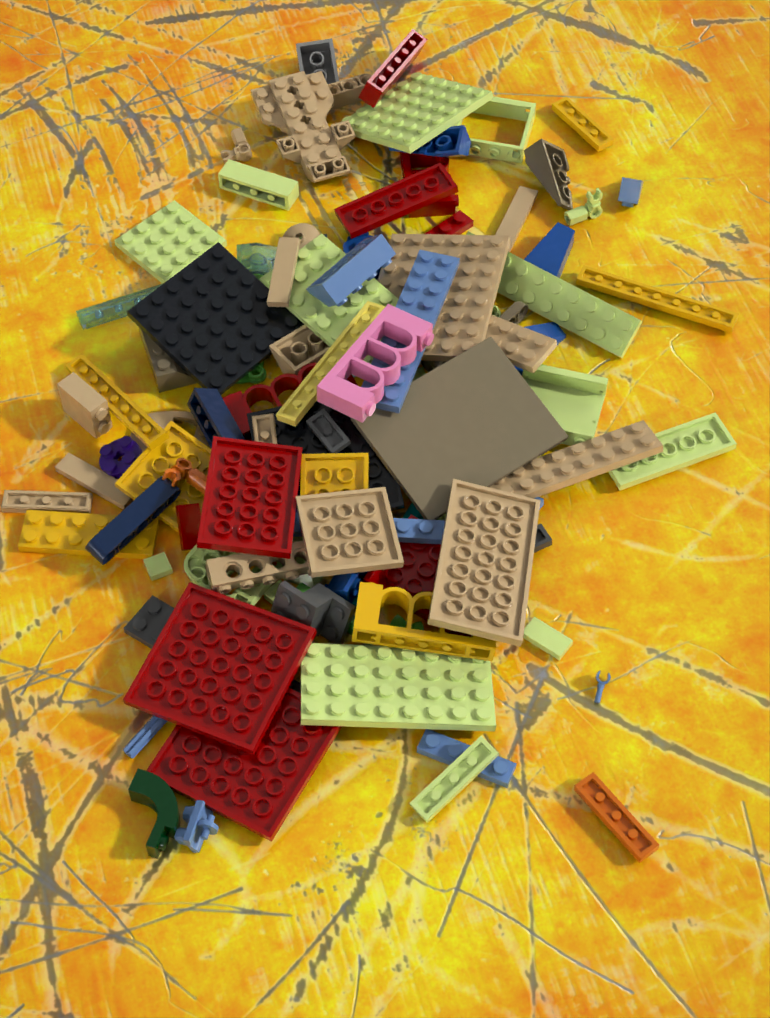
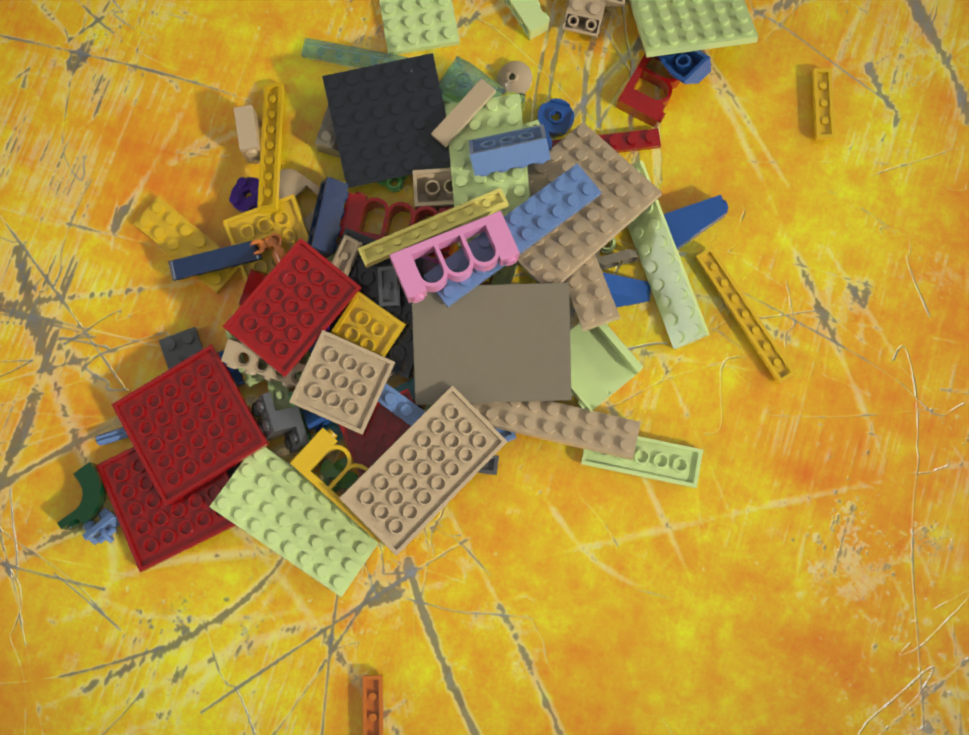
camera: 35 degrees right, 25 degrees up
tan tile [1,490,93,513] -> none
tan tile [55,453,134,510] -> none
yellowish green tile [143,552,173,581] -> none
red plate [334,163,458,239] -> none
yellowish green plate [410,736,499,823] -> none
medium blue plate [417,729,517,788] -> none
yellowish green window [451,96,536,164] -> none
tan tile [495,186,538,252] -> none
yellowish green tile [523,616,573,661] -> none
dark tan wedge [524,139,573,210] -> none
yellowish green bar [564,188,603,226] -> none
medium blue hand [594,670,611,703] -> none
medium blue slope [618,177,643,207] -> none

